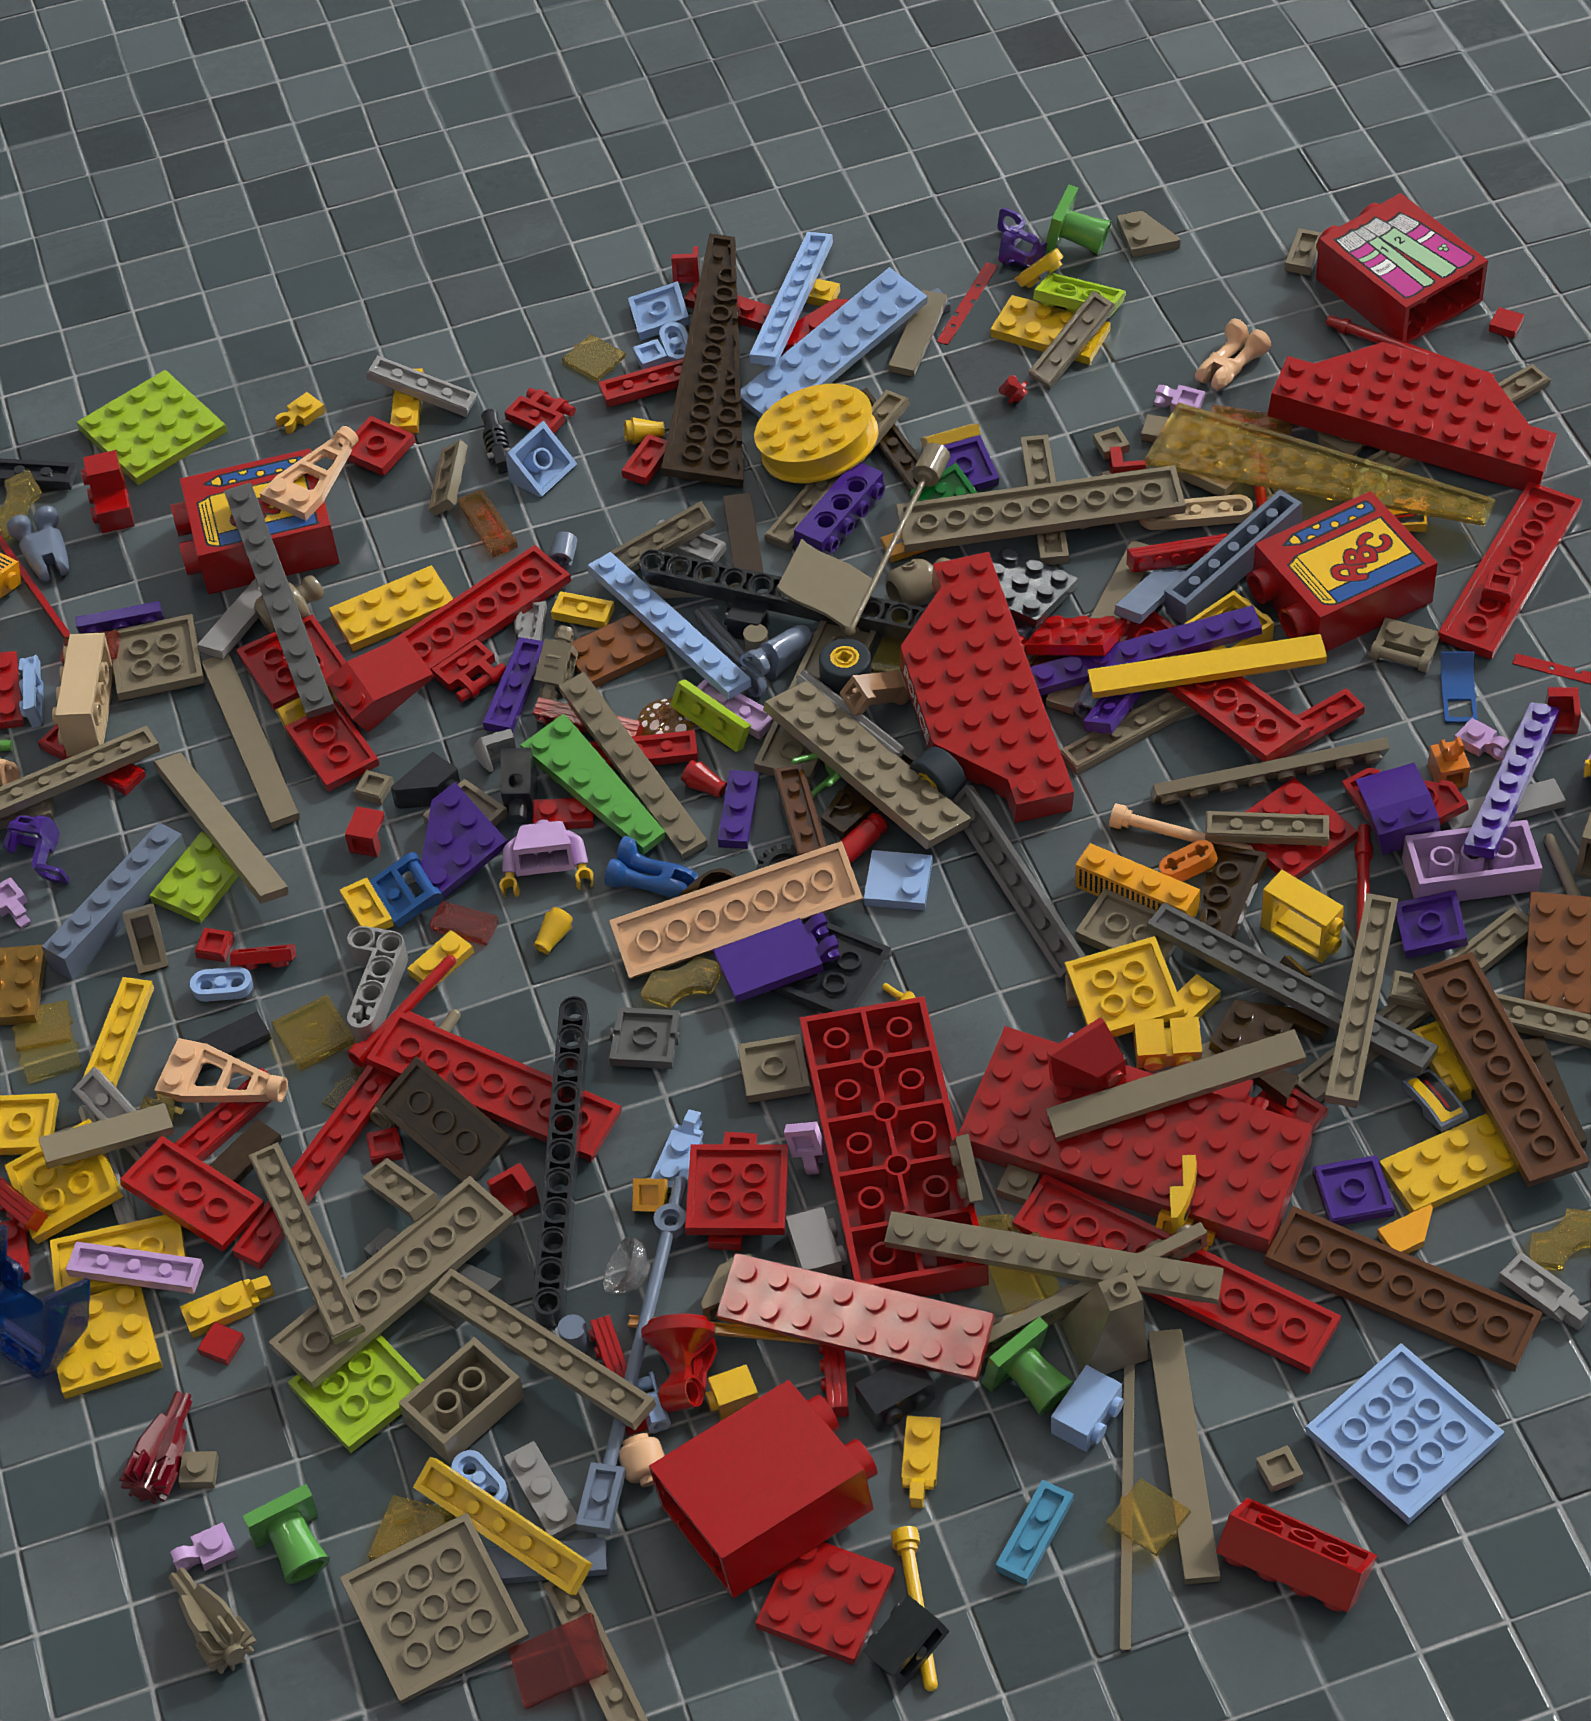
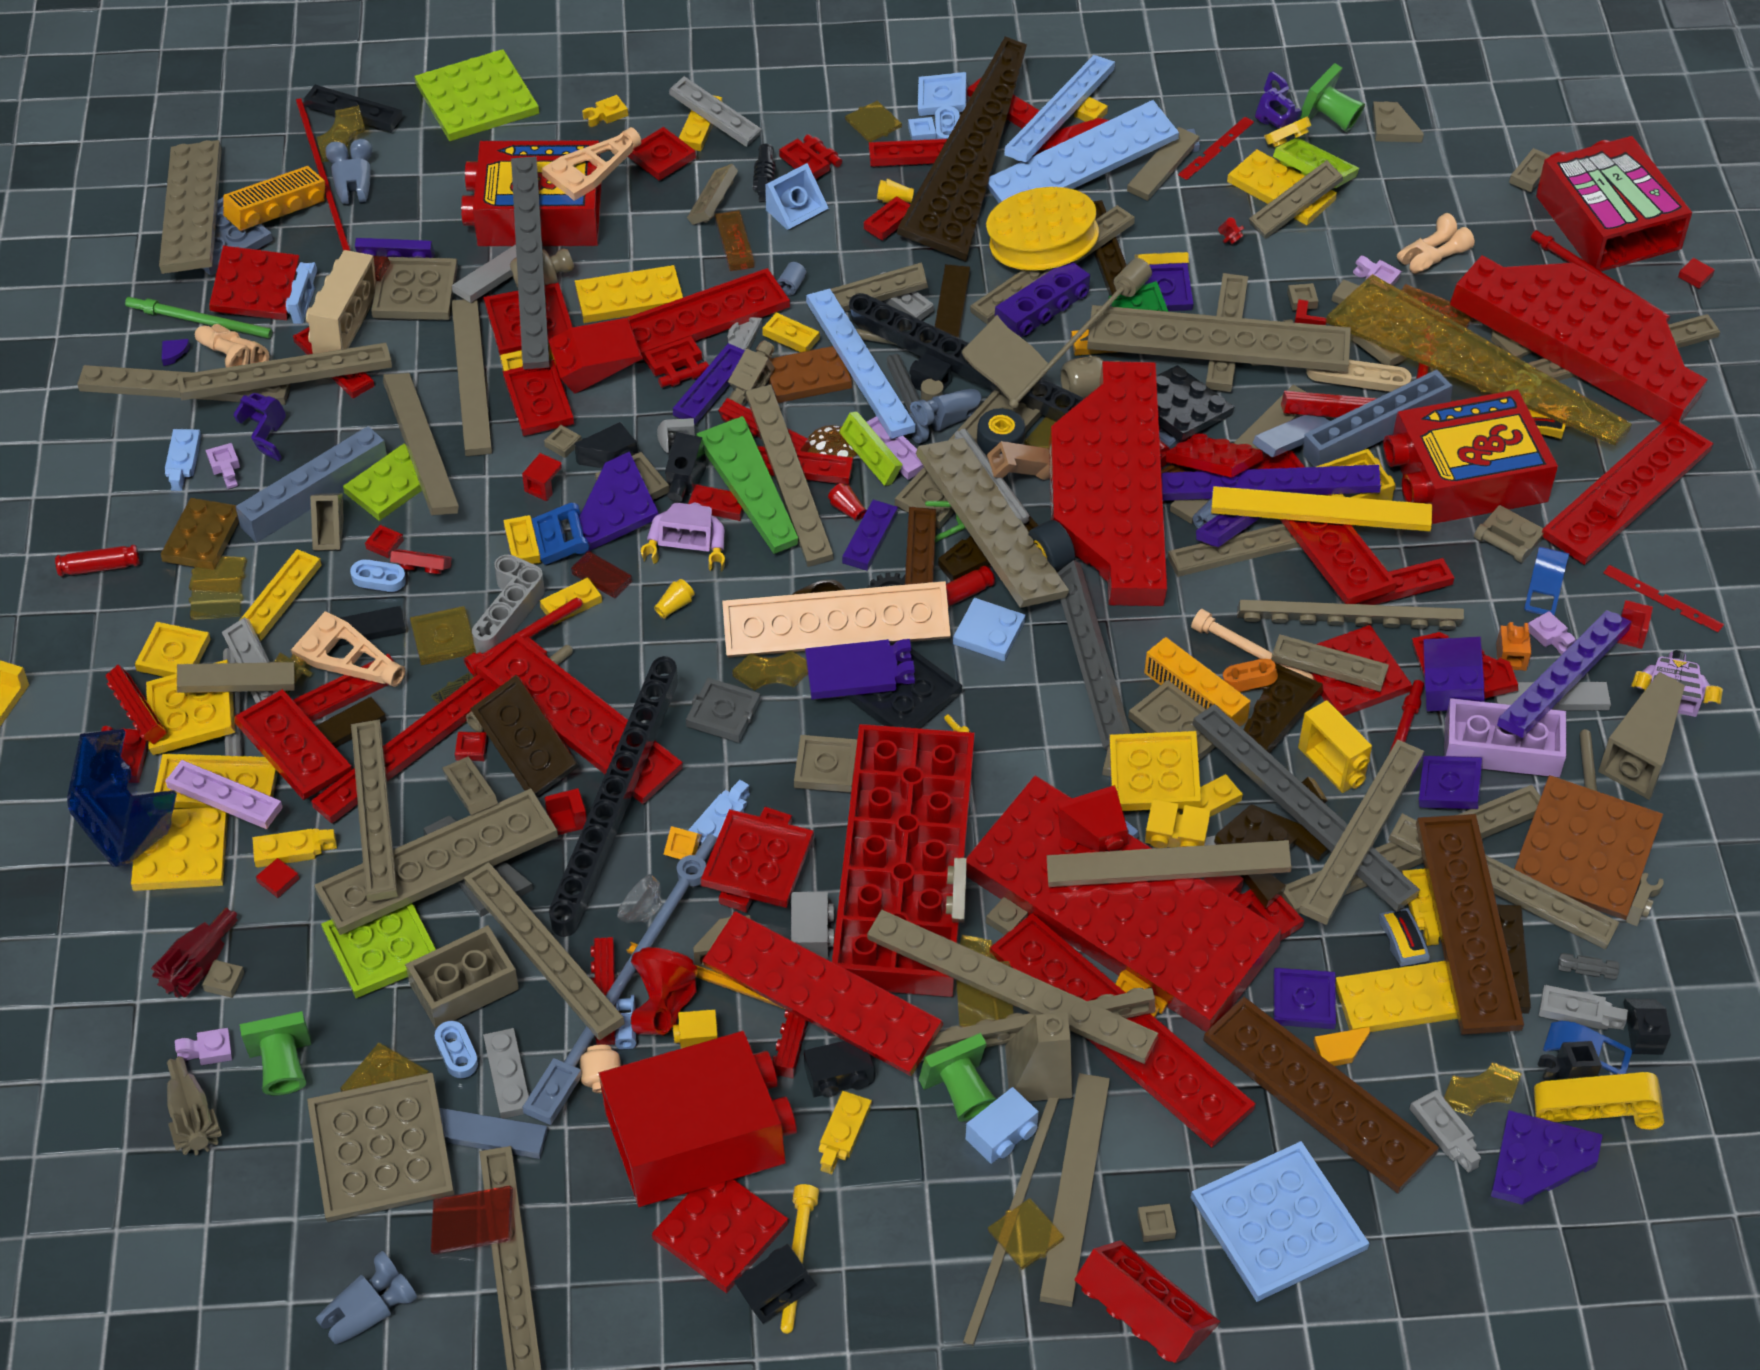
camera: 10 degrees right, 0 degrees up
red brick [80,450,135,534] -> none
yellow plate [413,1457,593,1595] -> none
sand blue piece [558,1314,589,1353] -> none
blue piece [604,836,698,899] -> none
red panel [671,246,700,283] -> none
lavender plate [784,1122,825,1175] -> none
dark azure plate [995,1480,1074,1586] -> none
yellow slope [1170,1155,1198,1231] -> none

